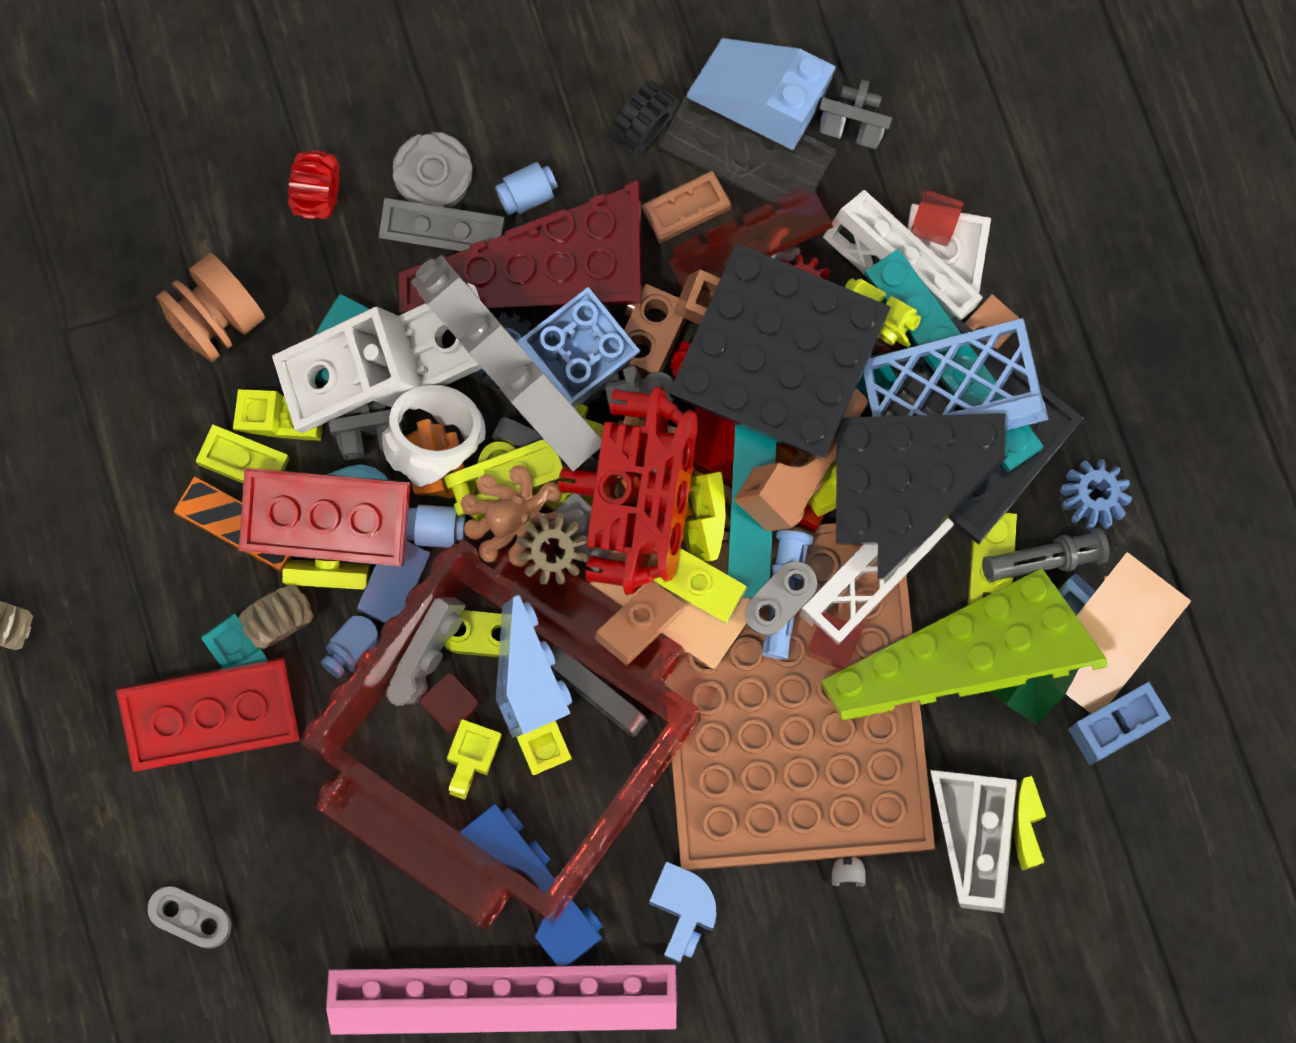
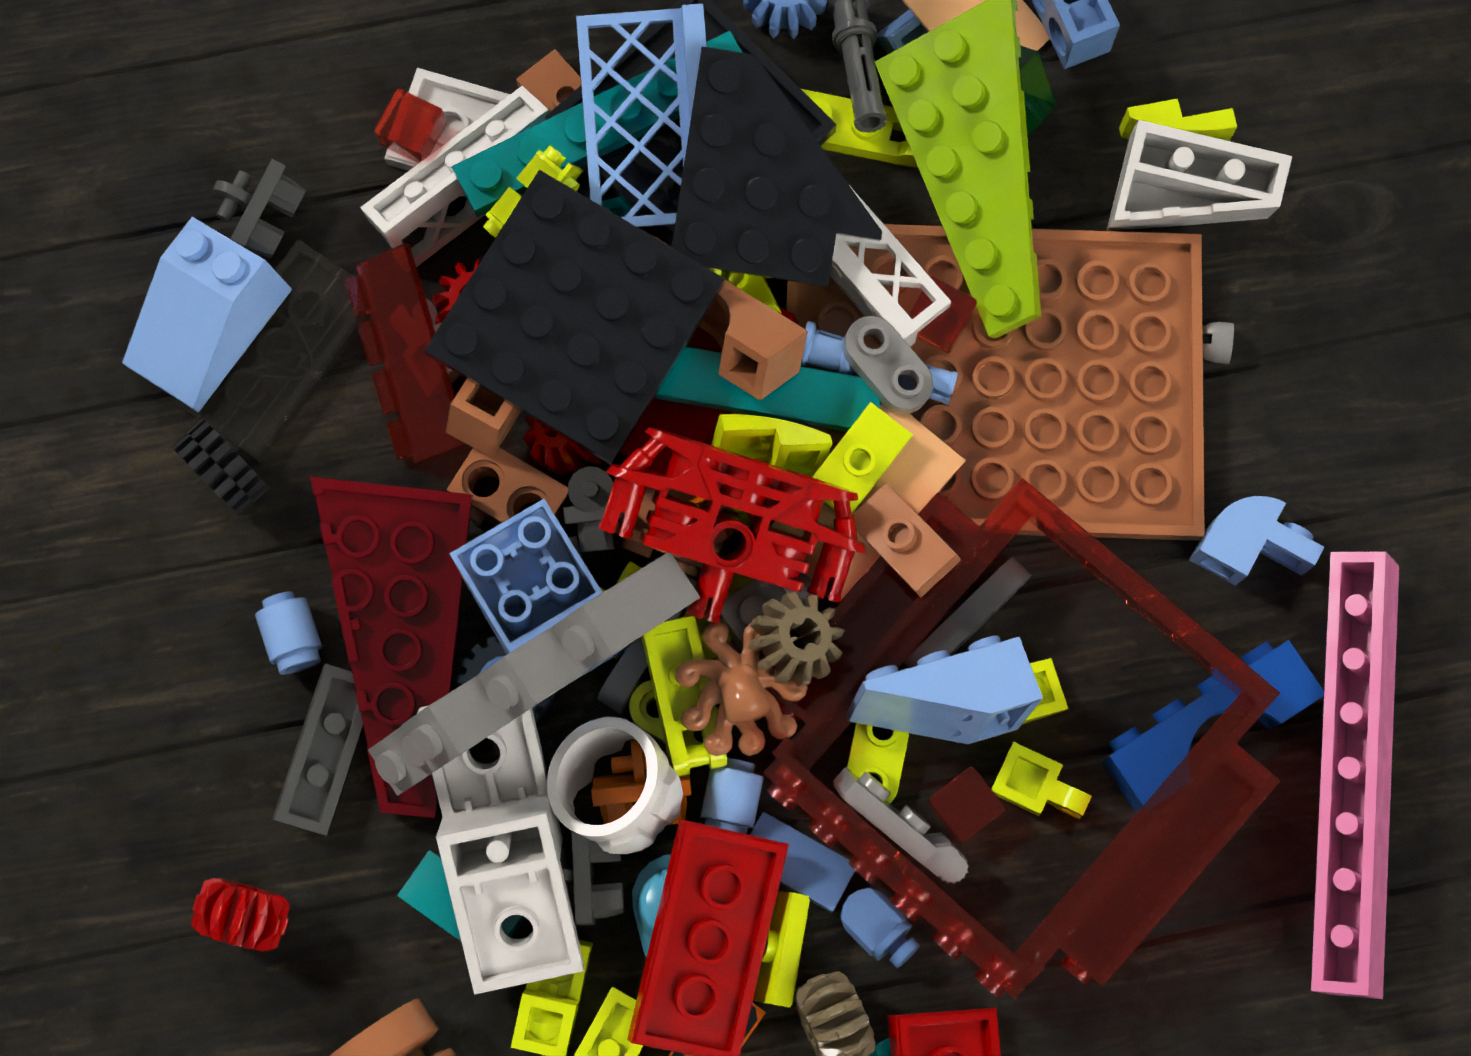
camera: 80 degrees left, 0 degrees up
light grey tile [393,132,473,208] -> none
nougat plate [641,171,731,244] -> none

